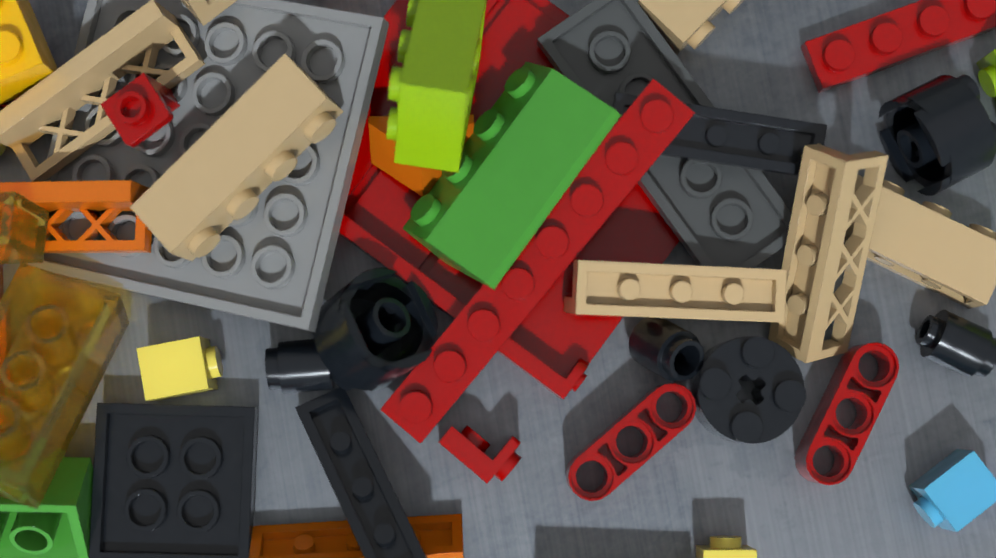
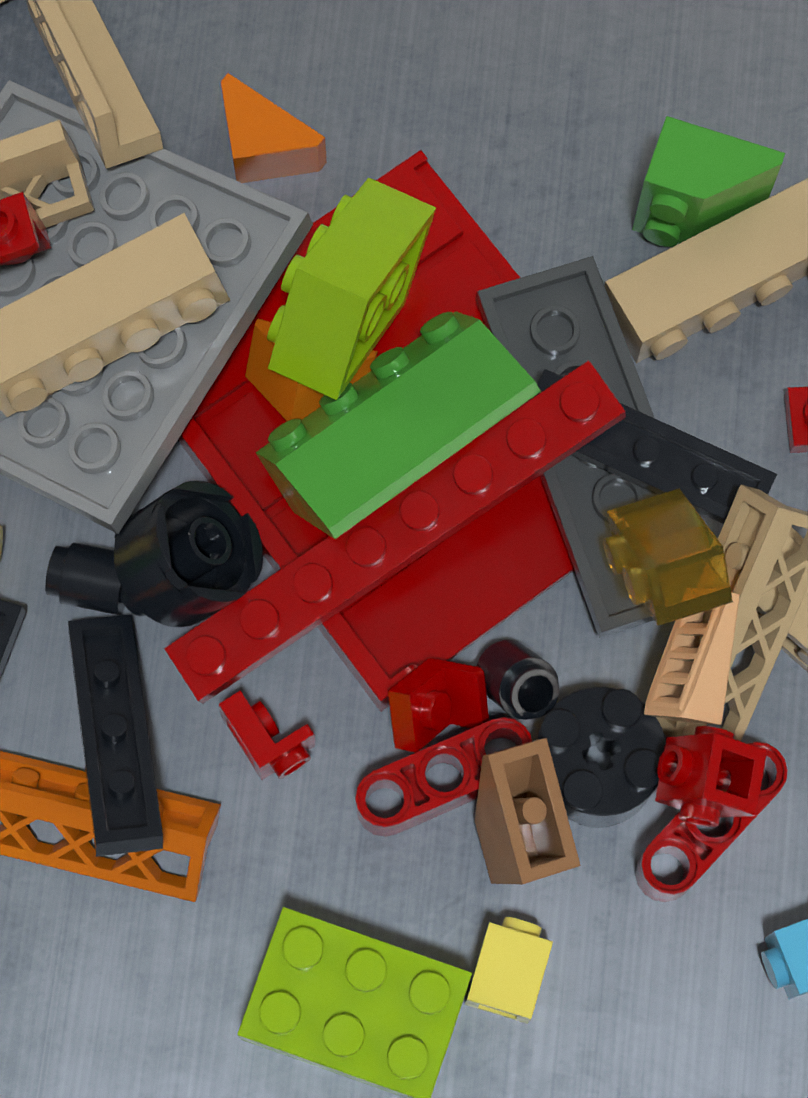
camera: 20 degrees right, 10 degrees down
tan fence [563,260,787,323] -> none
none -> red bracket [388,658,489,753]
none -> medium nougat slope [474,738,581,885]
none -> clear yellow brick [603,488,733,626]
none -> light nougat slope [644,592,740,725]
none -> red brick [655,726,767,827]

